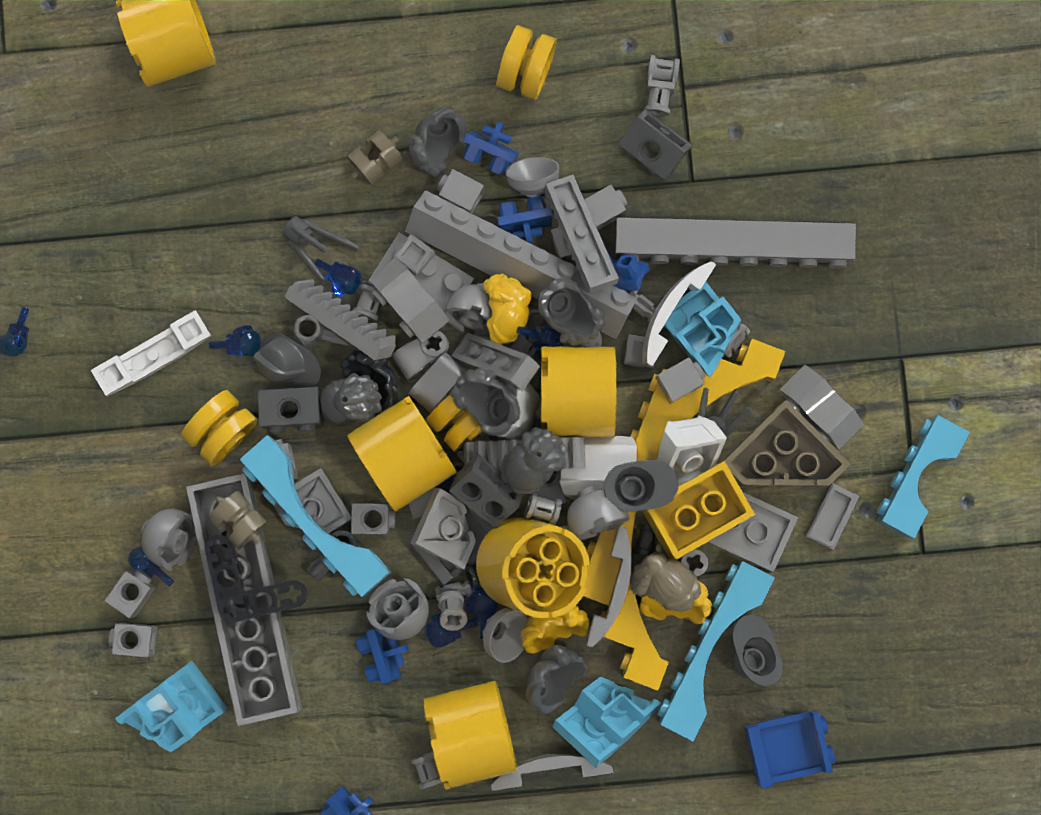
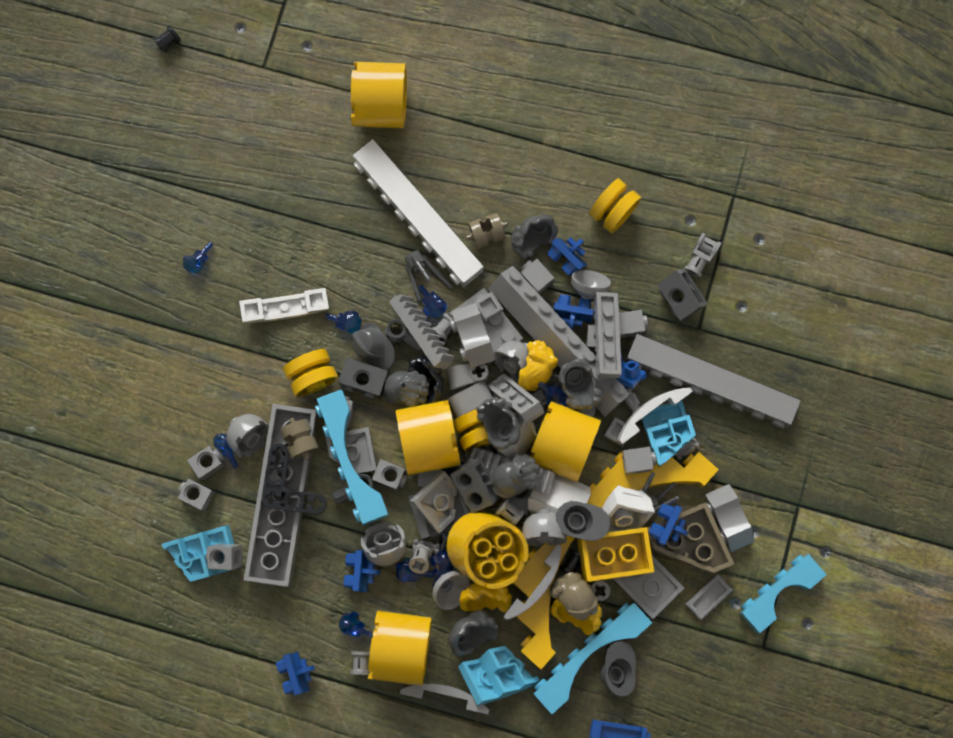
camera: 20 degrees right, 5 degrees down
none -> light grey brick [206,544,242,570]
none -> clear blue piece [339,612,373,638]
none -> white brick [353,139,483,288]
none -> blue hips [648,504,689,546]

